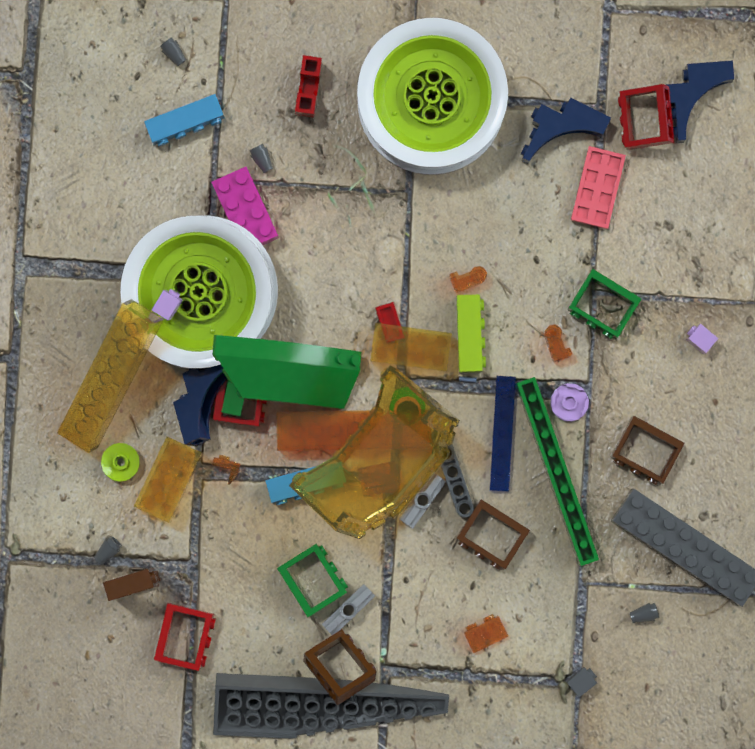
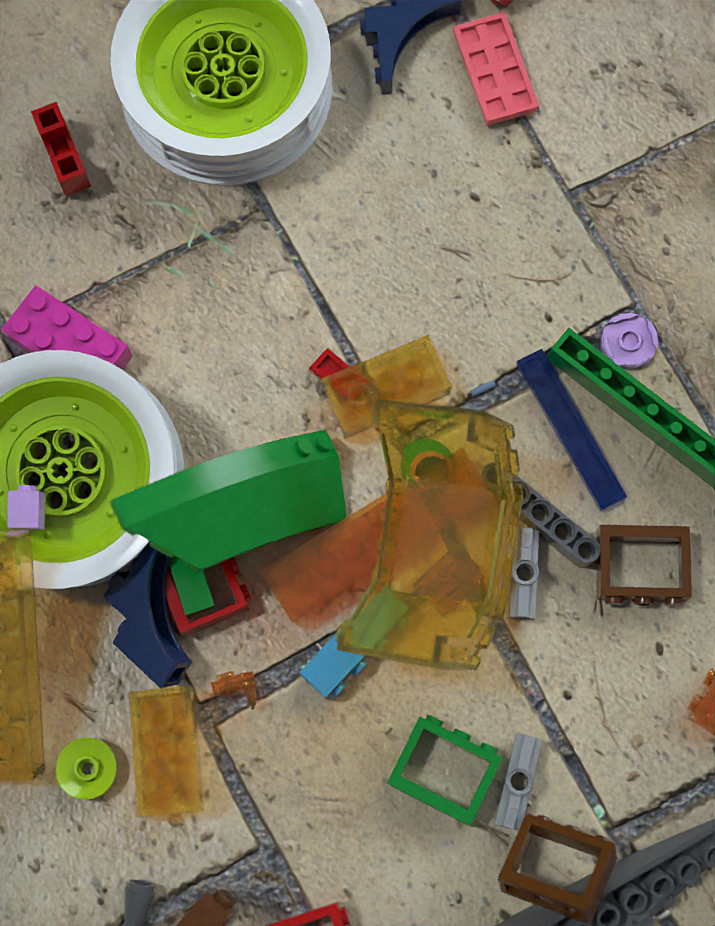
camera: 25 degrees left, 10 degrees down
dark grey cone [249,144,273,173] -> none
clear orange leg [449,266,487,293] -> none
lime brick [456,294,486,373] -> none
clear orange leg [544,324,572,362] -> none
green window [567,269,642,340] -> none

